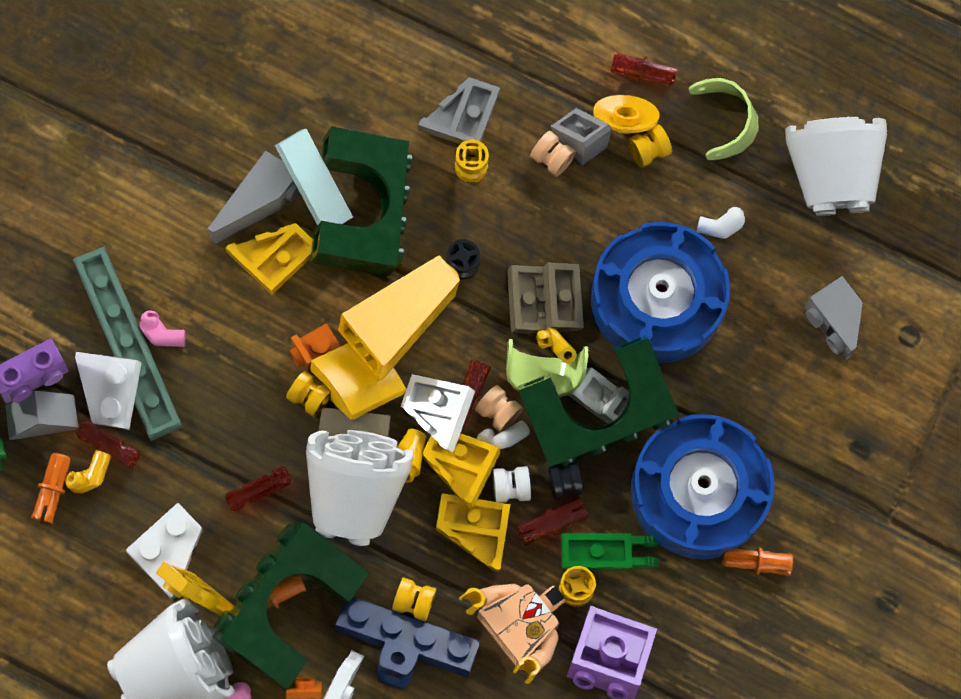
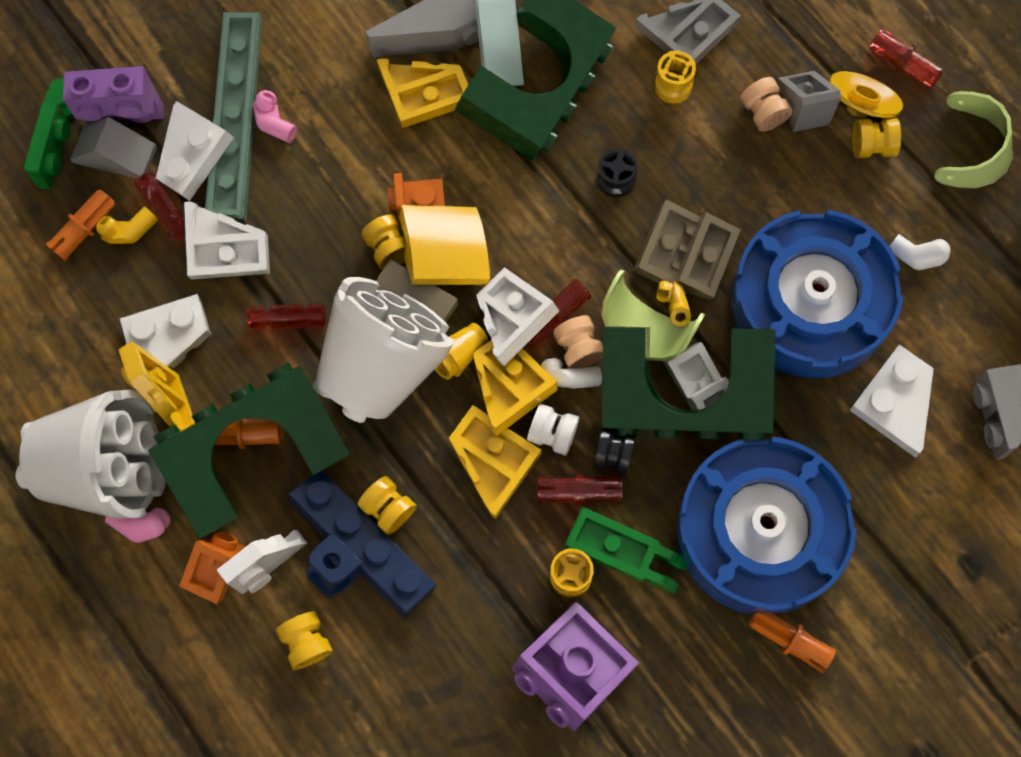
camera: 35 degrees right, 0 degrees up
yellow slope [338,255,460,381] -> none
light nougat torso [459,584,566,684] -> none
none -> white wing [184,201,270,280]
none -> white wing [850,345,934,458]

